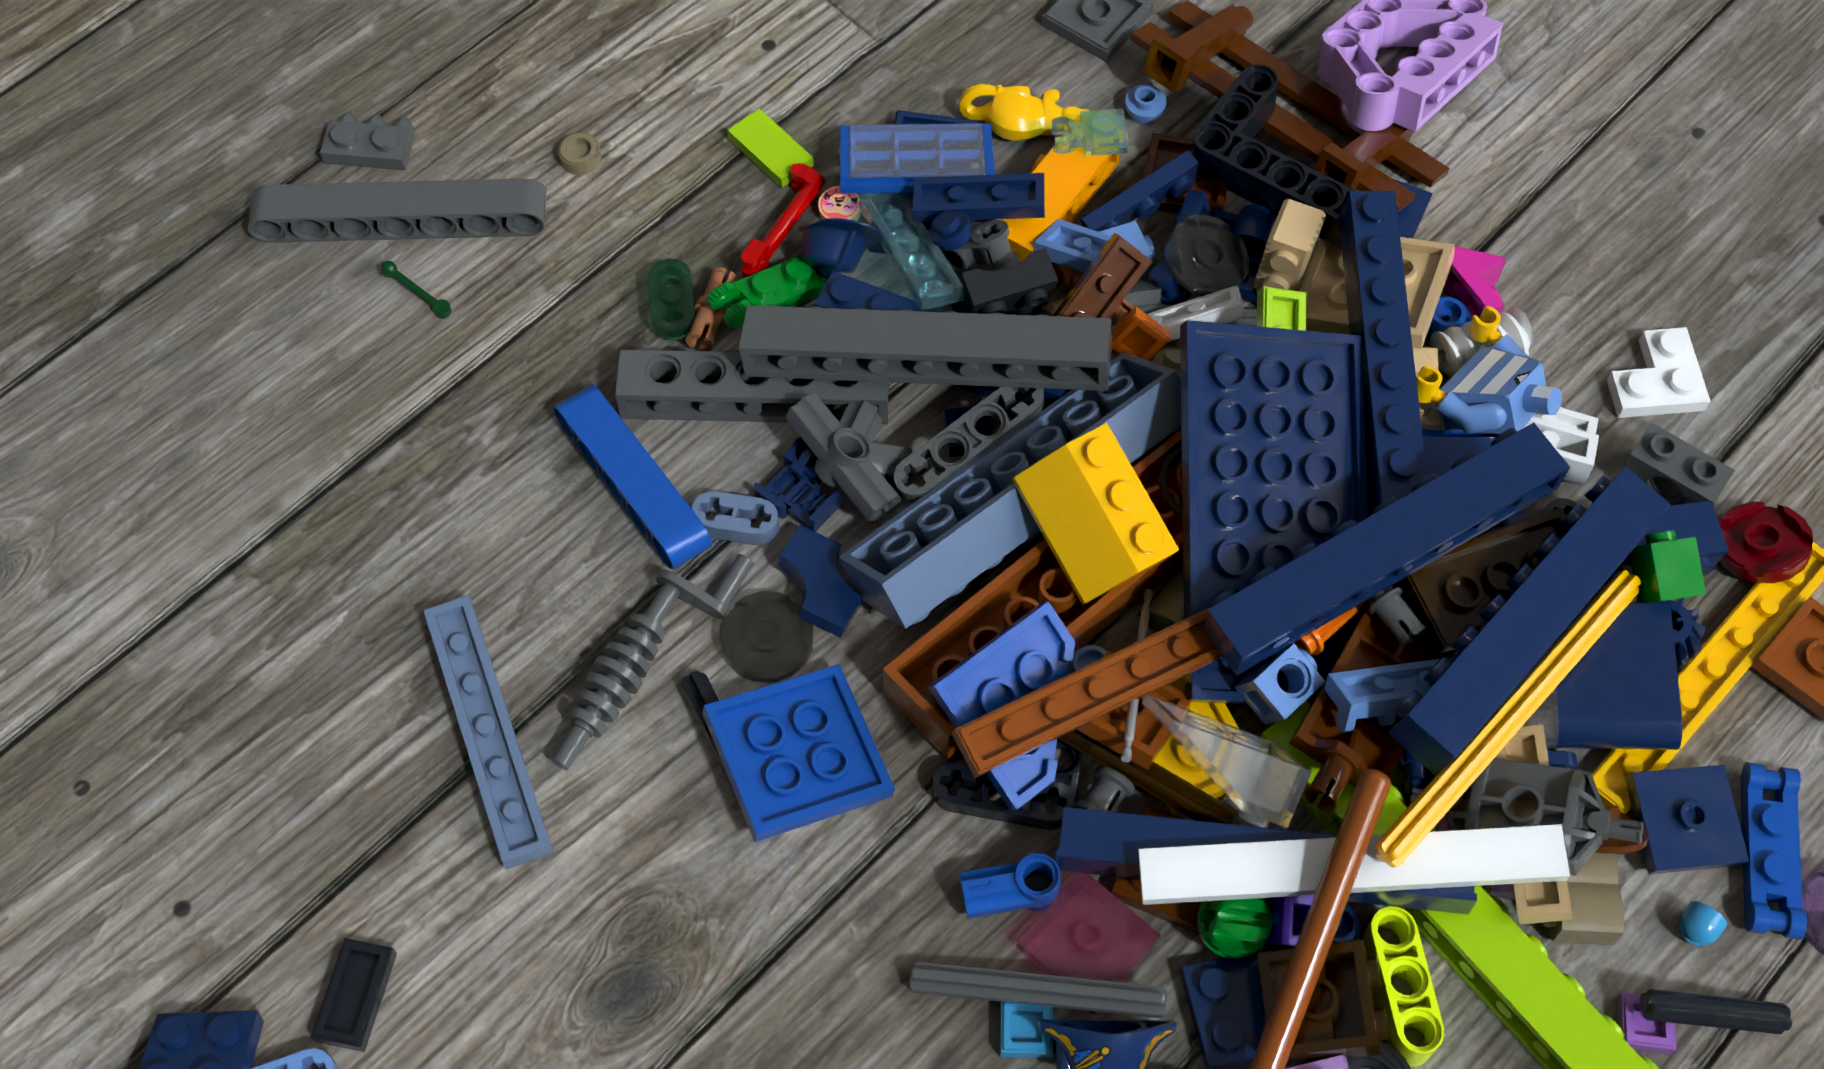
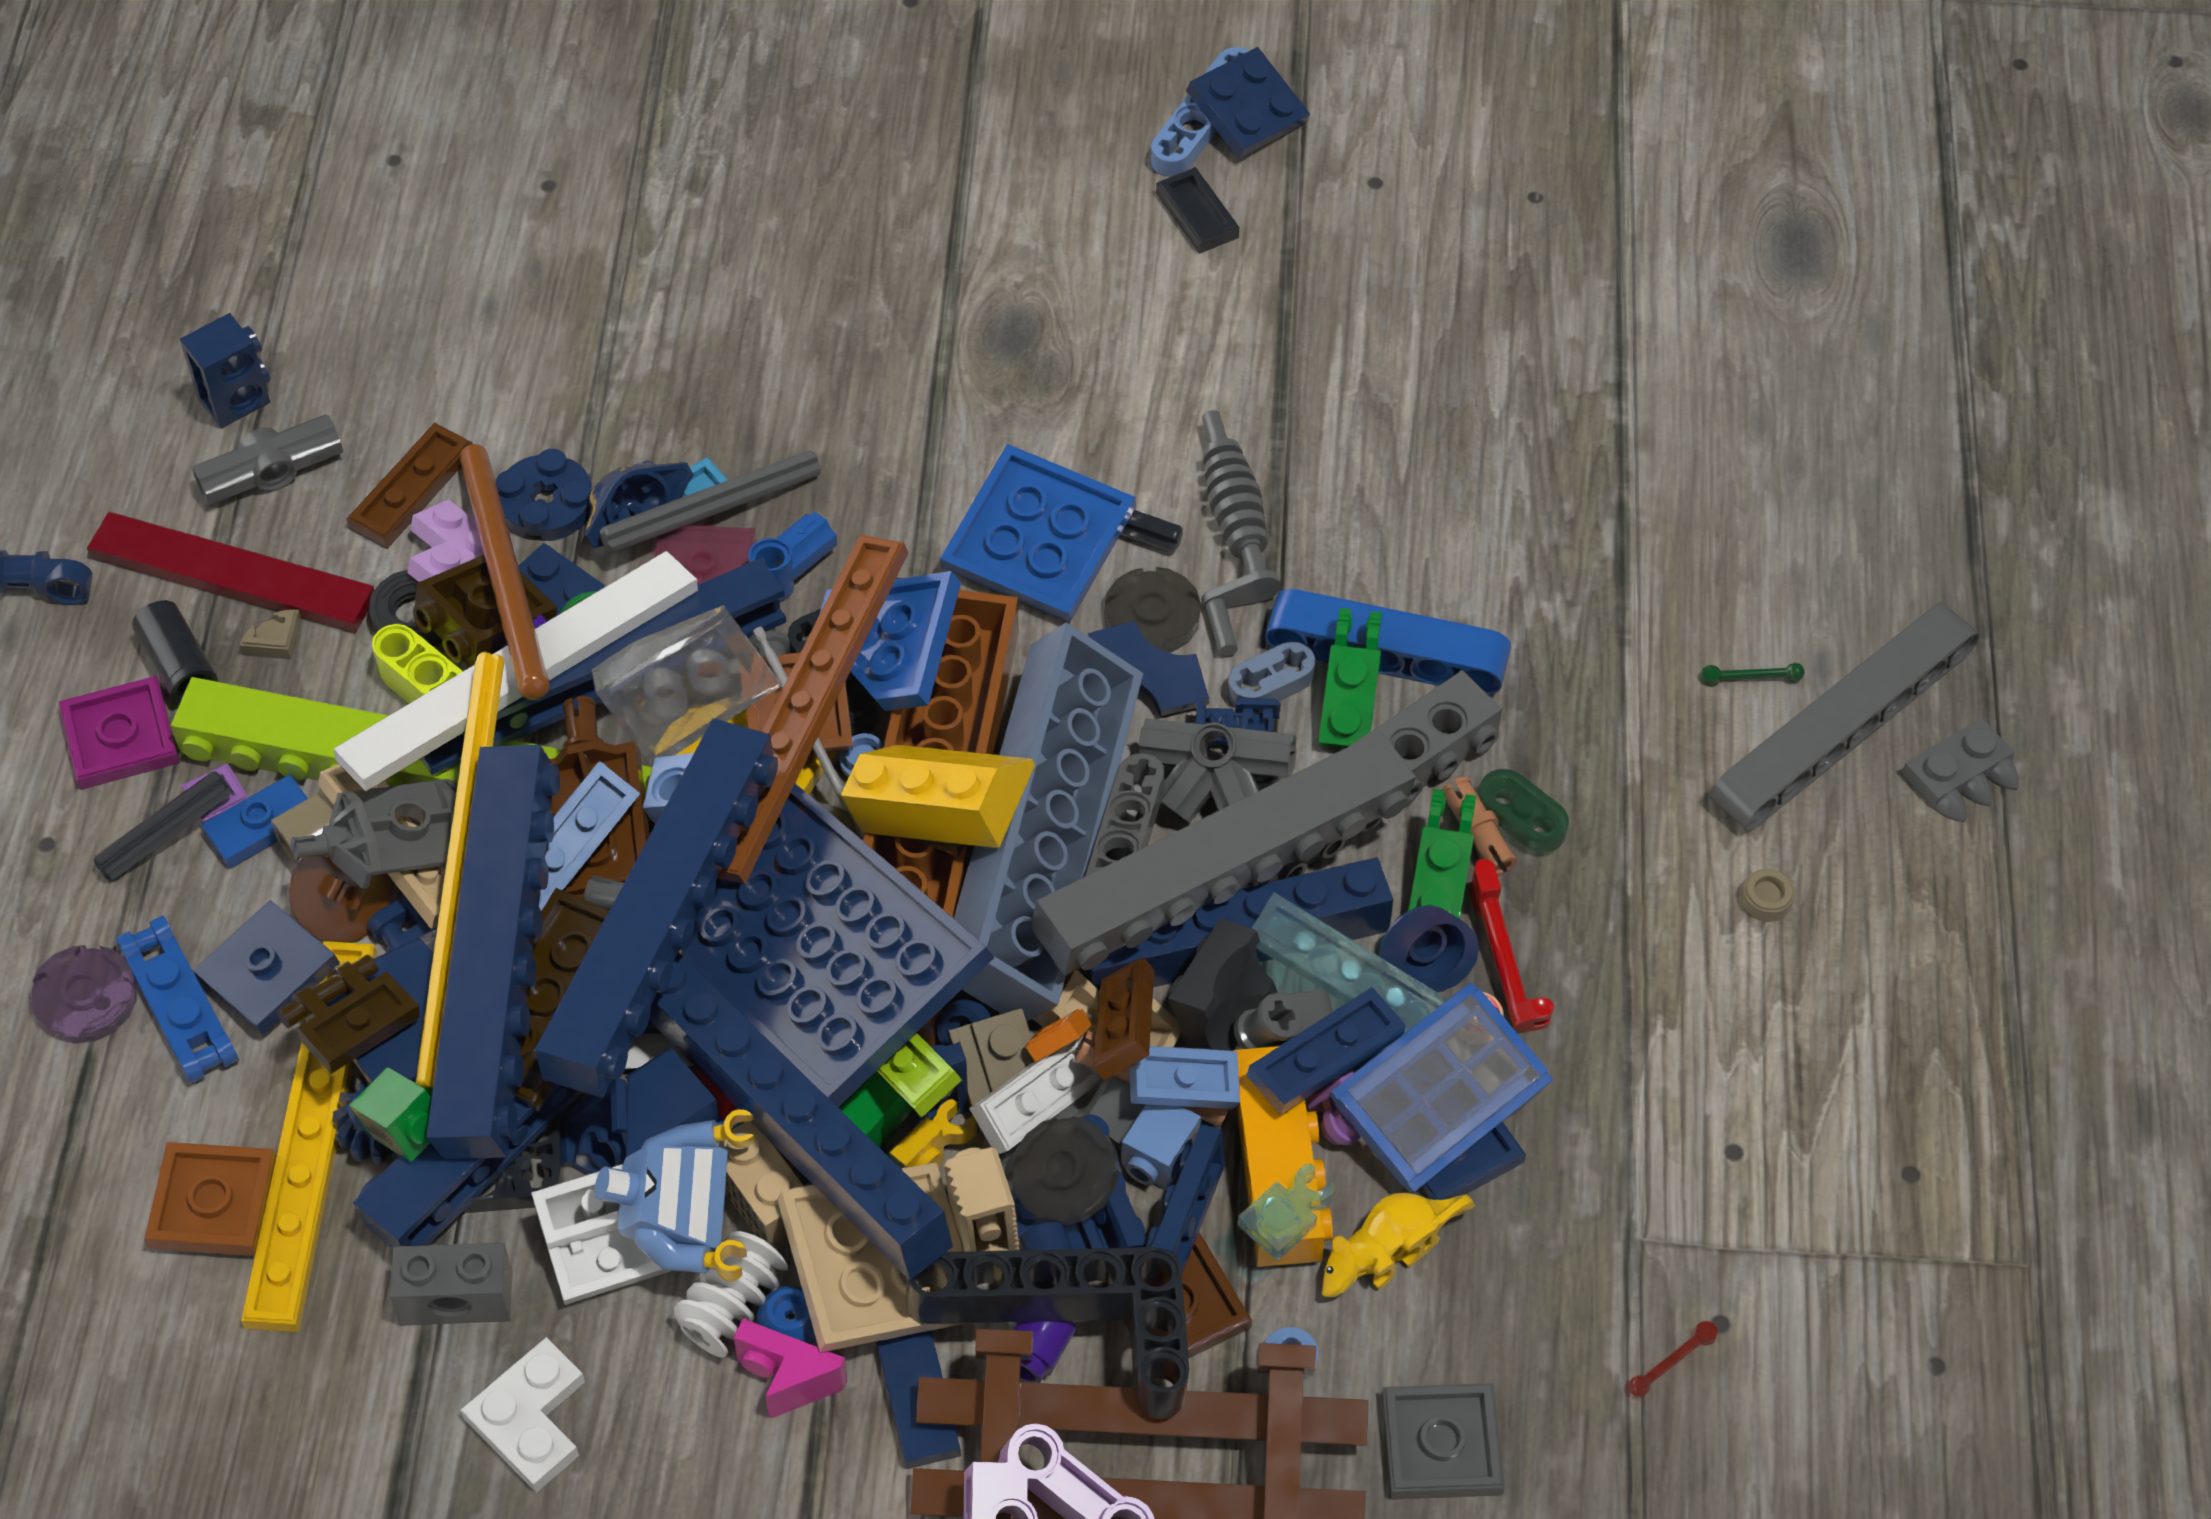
camera: 140 degrees right, 5 degrees down
sand blue plate [423,595,554,870] -> none
lime tile [727,108,814,188] -> none
dark blue plate [928,210,972,251] -> none
dark azure hinge [1679,901,1727,946] -> none
dark red tile [1718,502,1813,583] -> none
none -> blue plate [201,774,308,869]
none -> dark brown plate [277,954,420,1074]
none -> green hinge [1318,608,1382,749]

